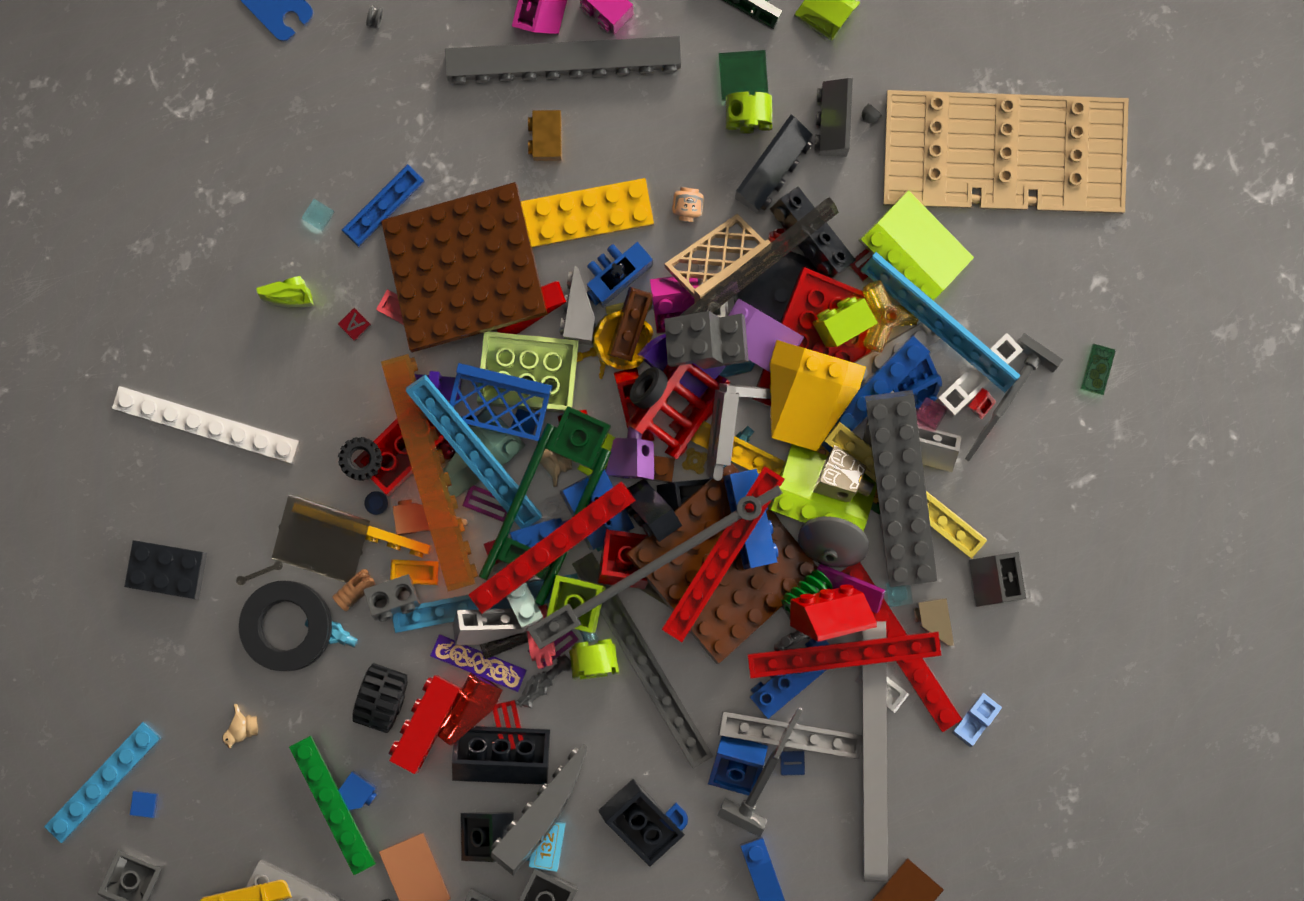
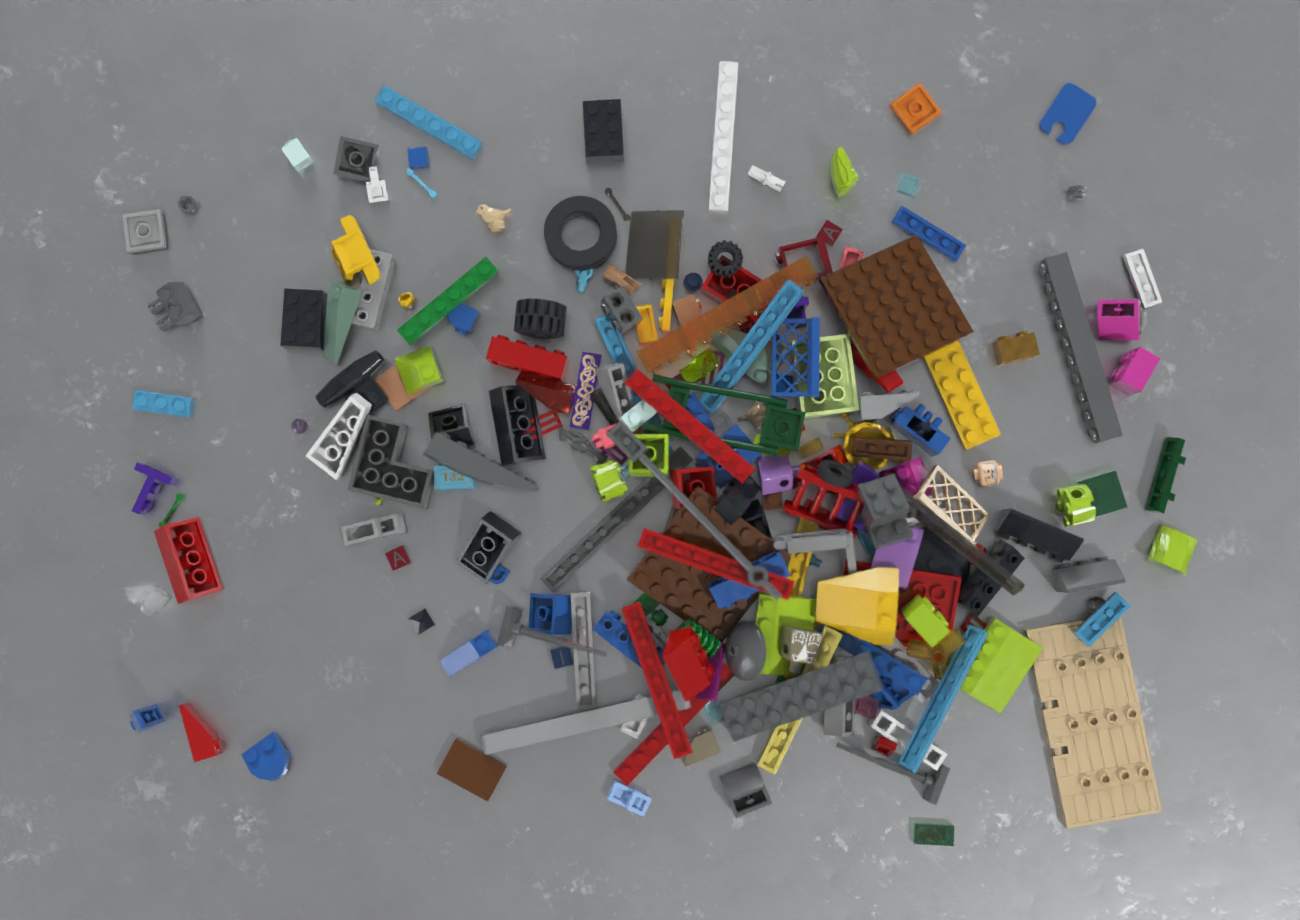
camera: 75 degrees right, 0 degrees up
clear yellow plate [682,448,707,474] -> none
none -> white plate [366,166,388,203]
none -> lime slope [394,345,444,395]
none -> yellow hinge [398,292,415,309]
none -> medium azure hinge [406,168,437,198]
none -> green plate [633,593,669,626]
none -> clear neon green slope [679,348,721,383]
none -> white axle [748,165,785,192]
none -> dark red window [775,236,833,285]
none -> clear yellow piece [796,437,824,460]
none -> orange tile [889,83,942,136]
none -> dark azure plate [1073,592,1130,647]

